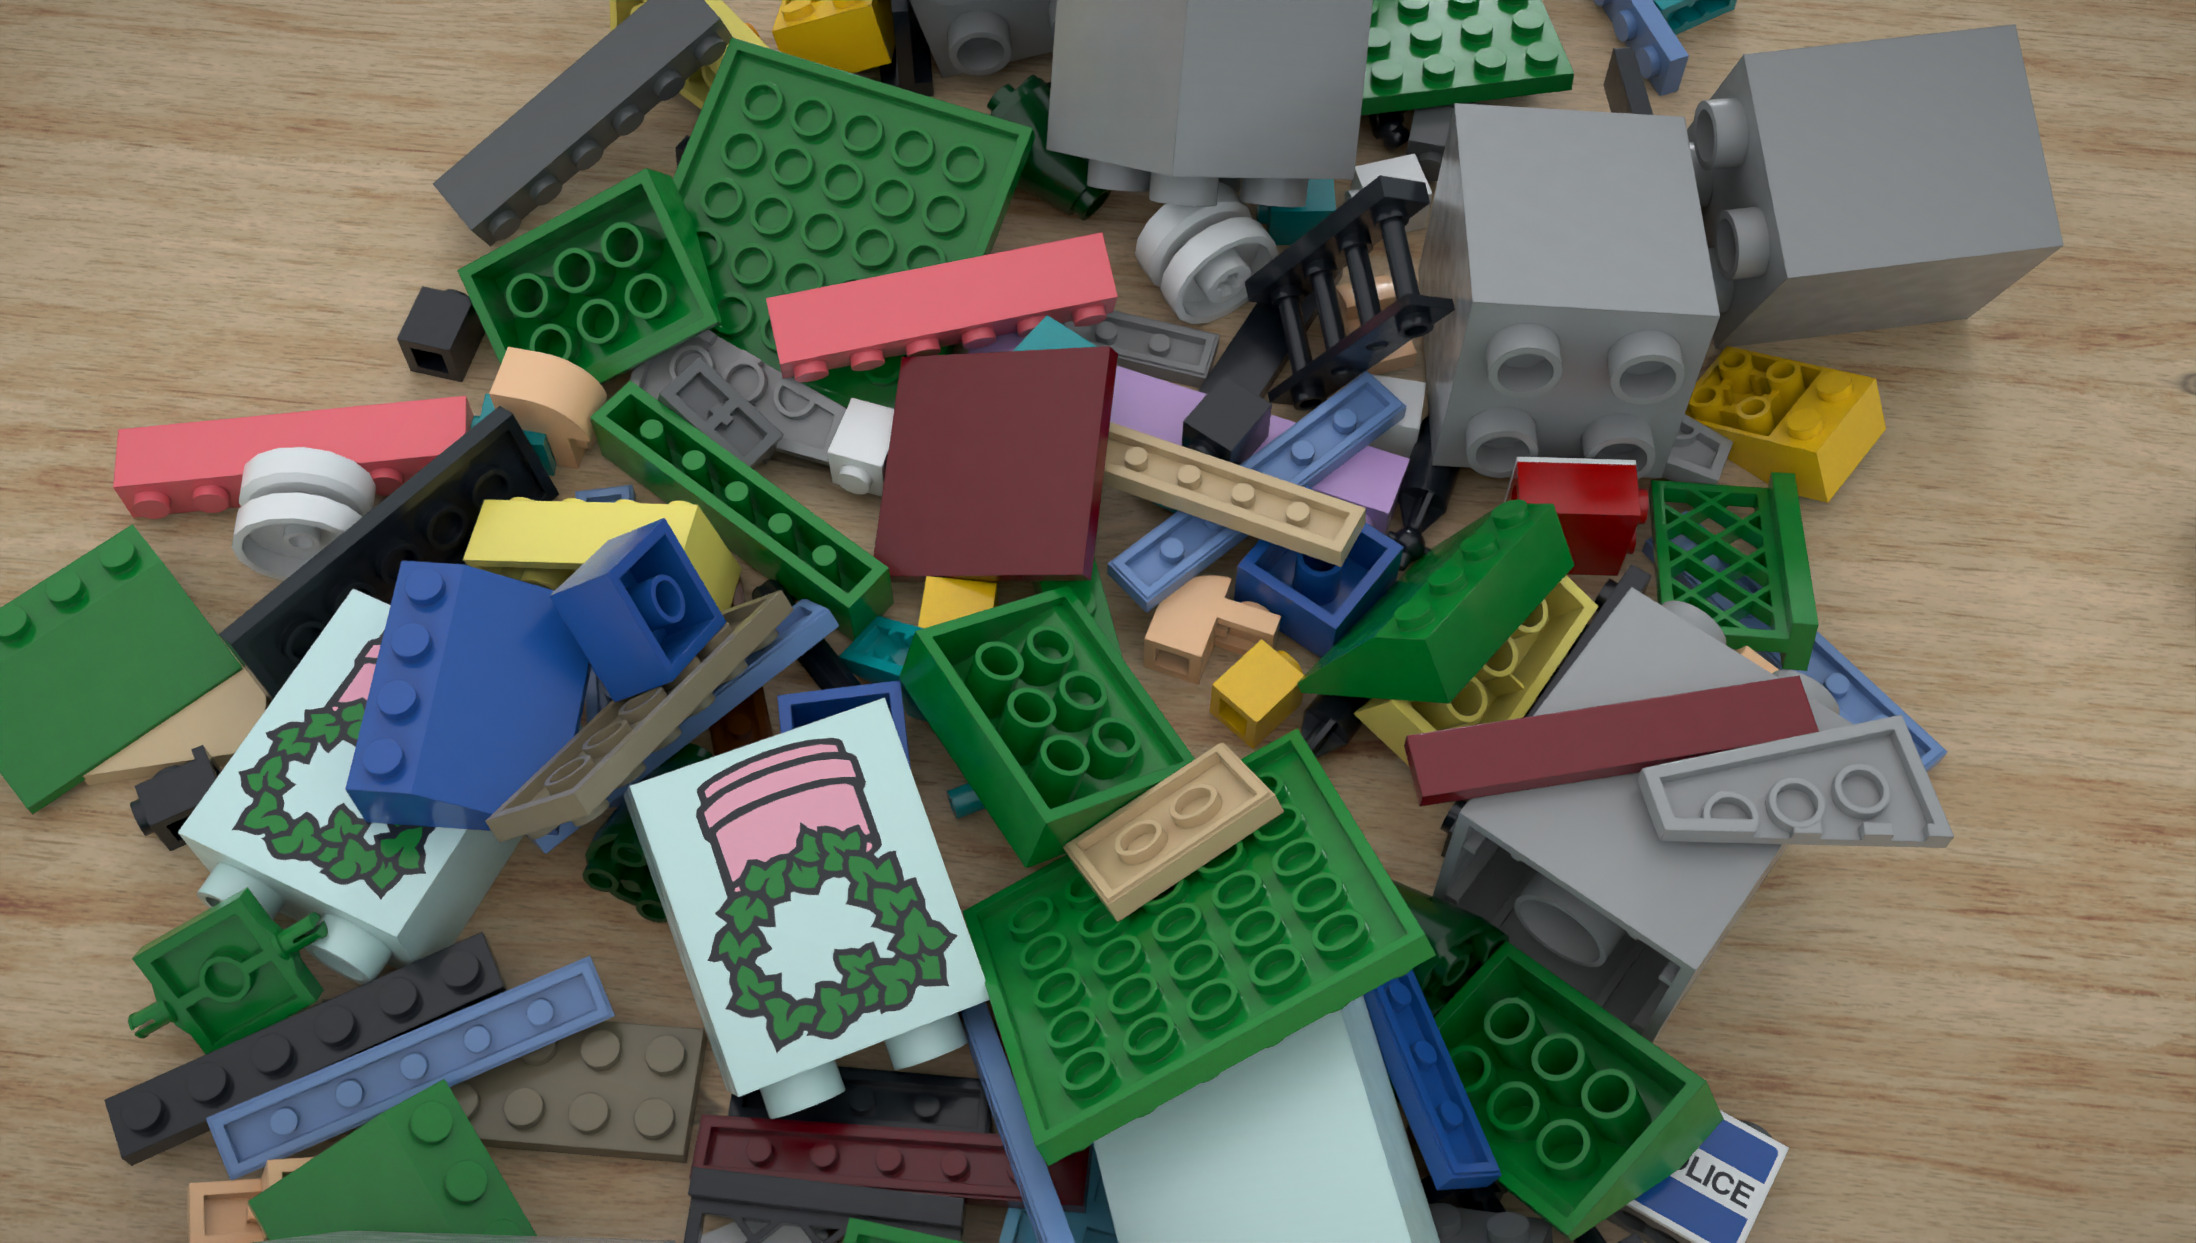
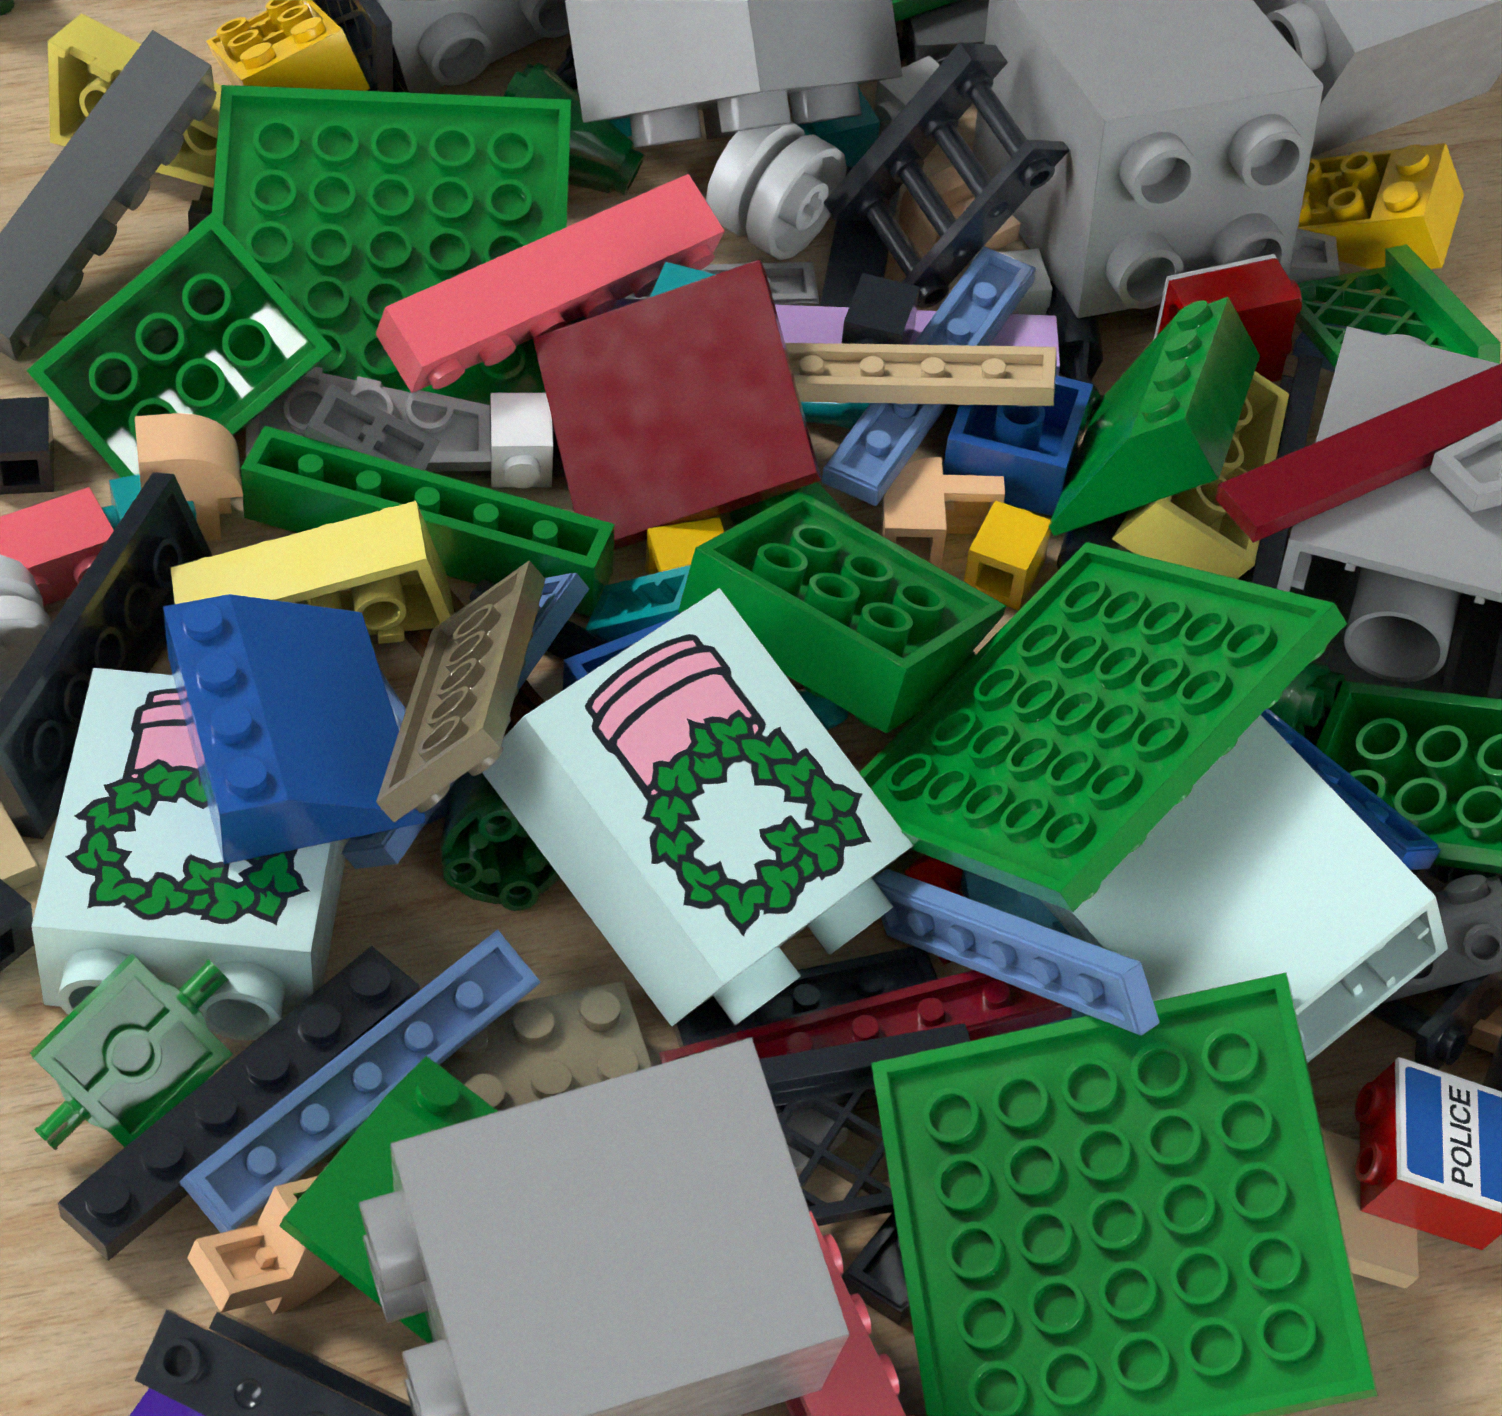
camera: 25 degrees left, 10 degrees down
blue brick [549,518,726,702] -> none
tan tile [1063,742,1284,922] -> none

